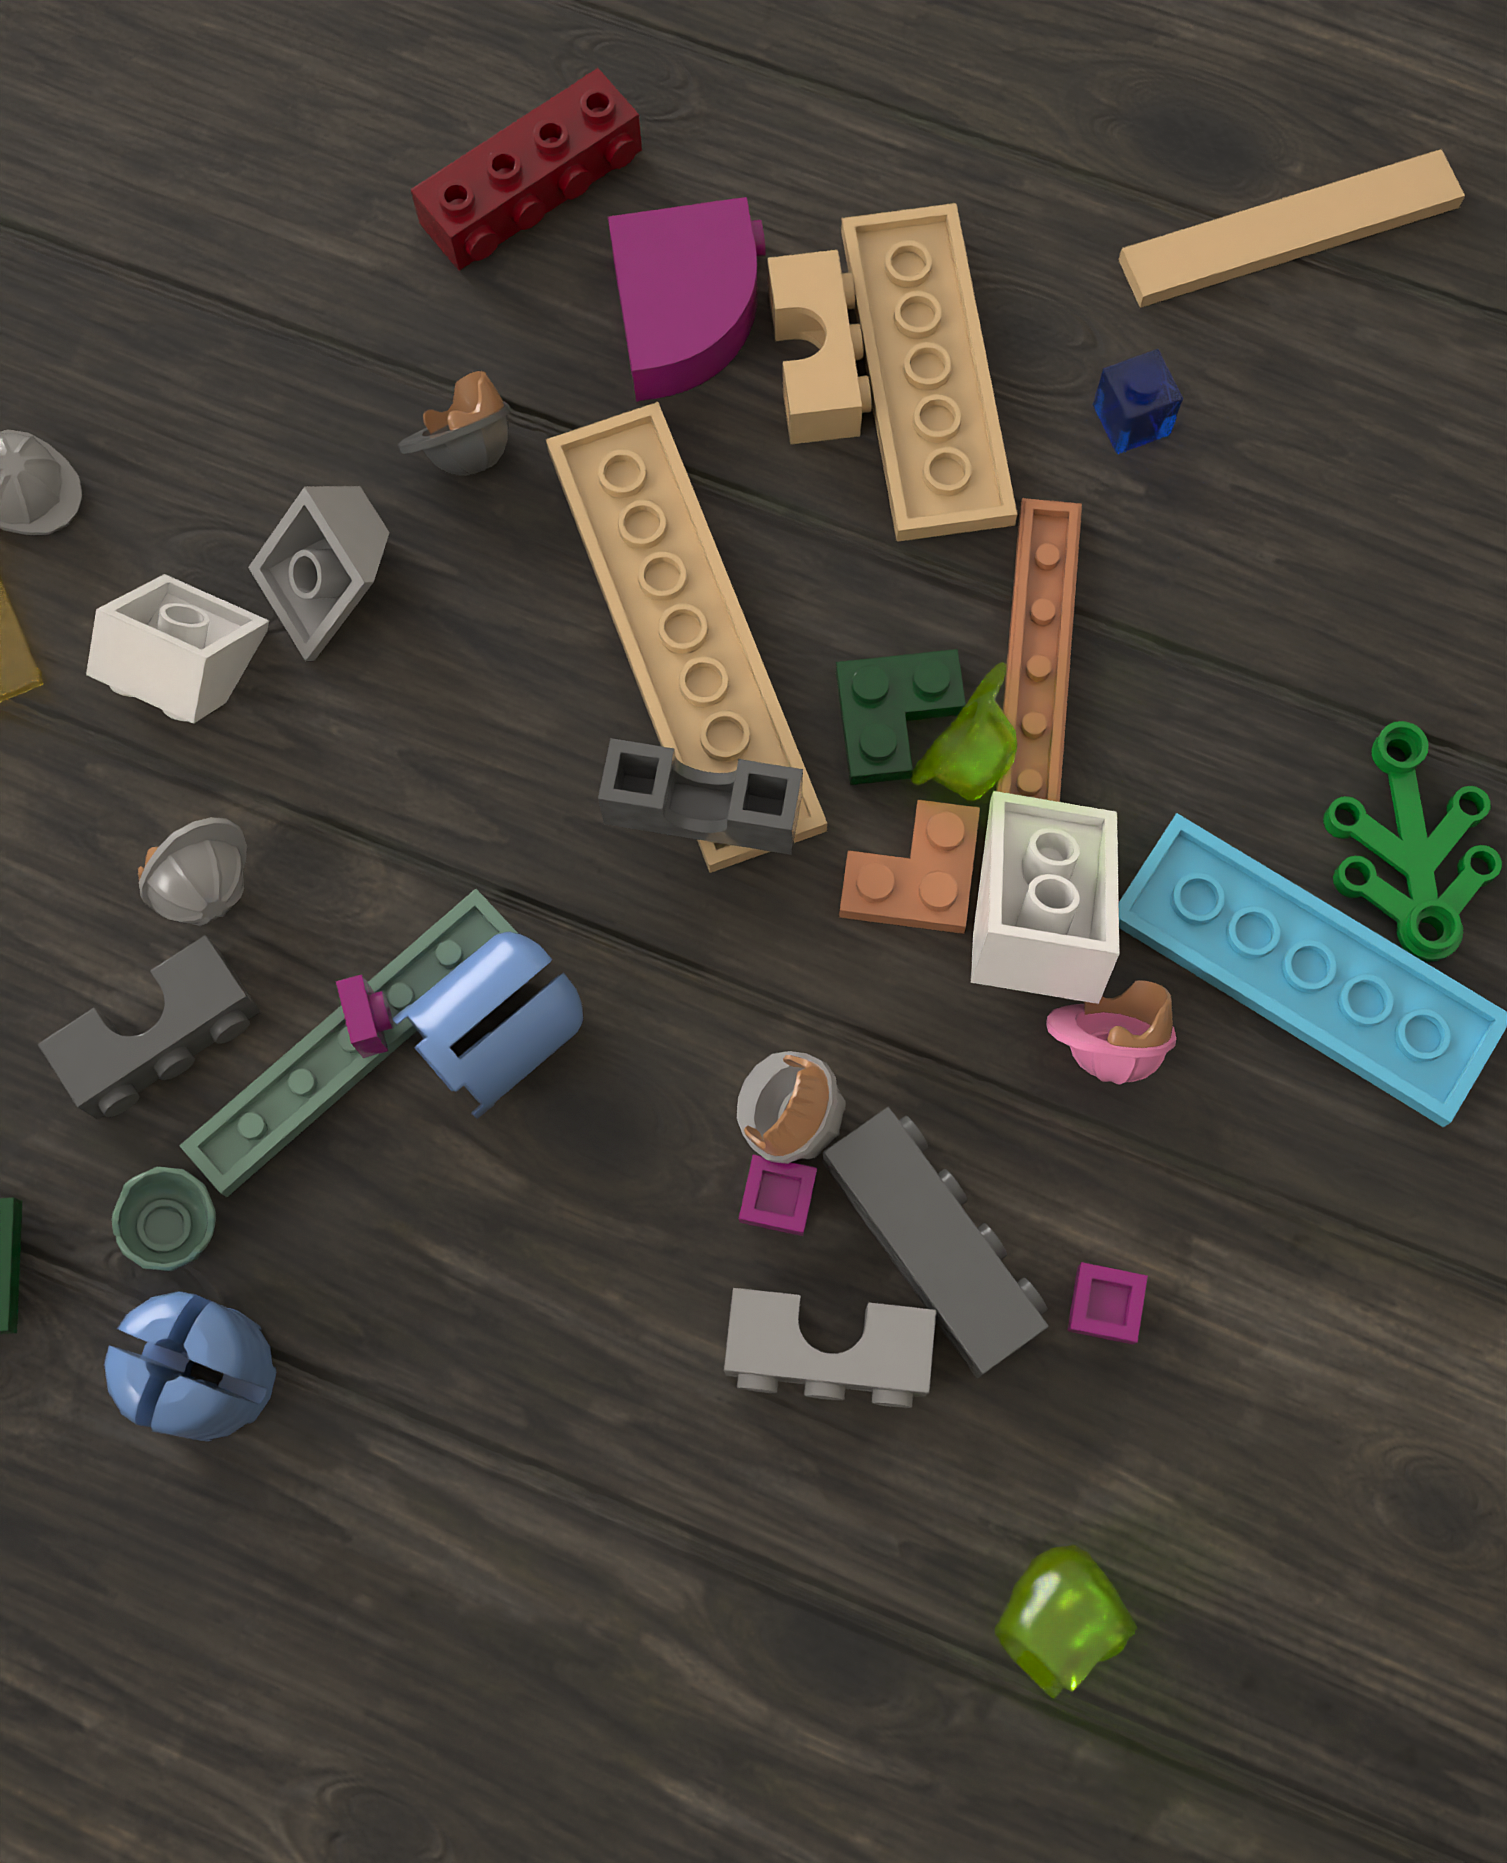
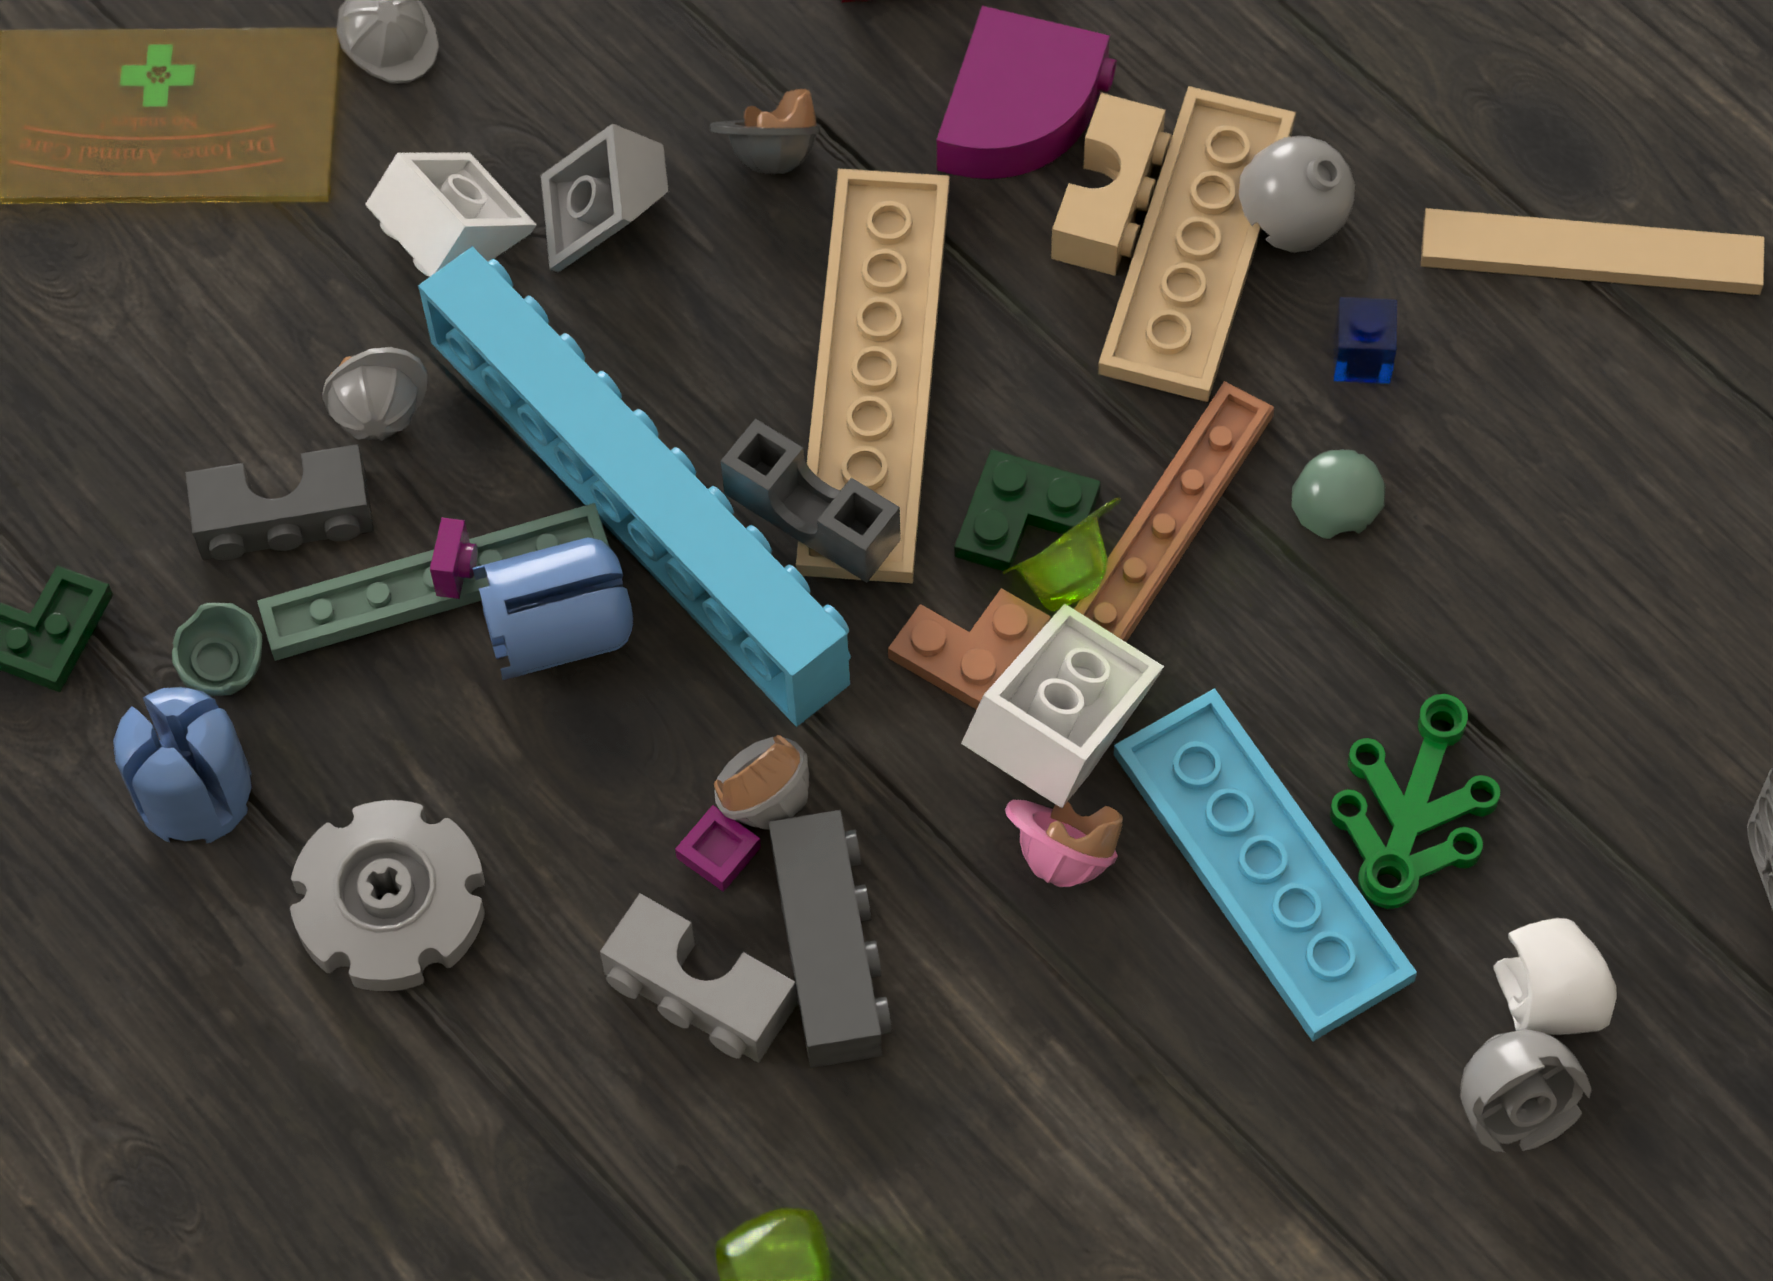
camera: 25 degrees right, 10 degrees down
magenta plate [1067,1262,1148,1345] -> none
none -> light grey piece [290,800,485,991]
none -> medium azure brick [418,246,851,727]
none -> light grey cylinder [1239,136,1355,253]
none -> sand green hair [1291,449,1386,539]

